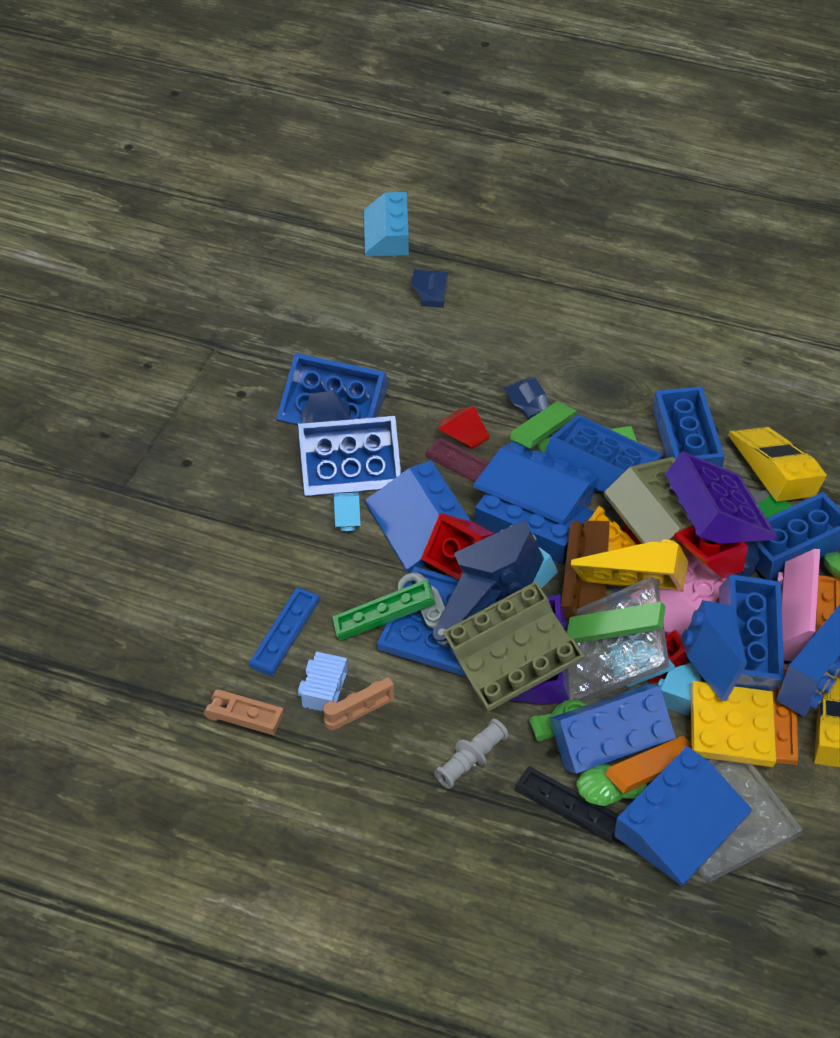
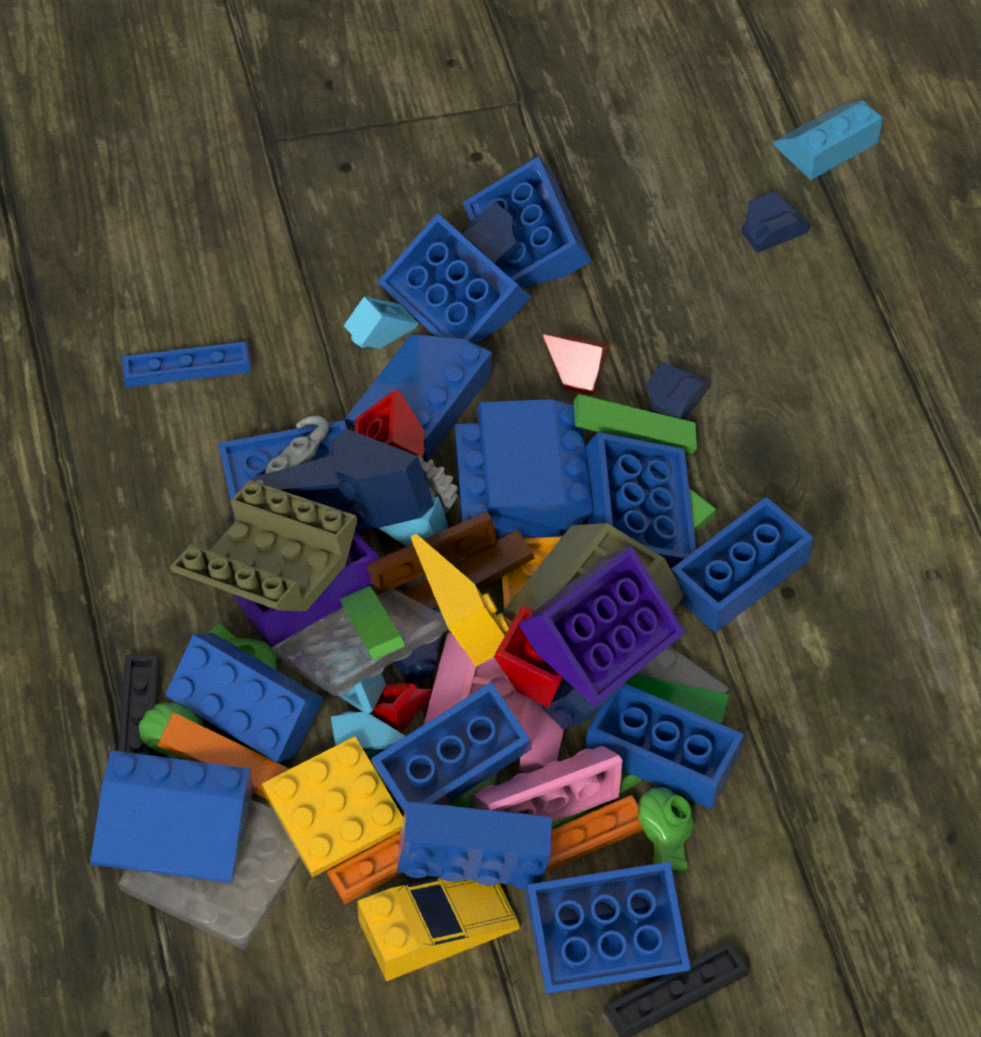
camera: 55 degrees right, 5 degrees up
nougat plate [204,690,284,735] -> none
light blue brick [298,652,348,712] -> none
nougat plate [323,677,394,730] -> none
green tile [332,579,436,641] -> none
clear pink tile [426,437,489,483] -> none
light grey piece [434,718,509,789] -> none
blue slope [682,600,747,701] -> none
yellow slope [728,427,827,502] -> none

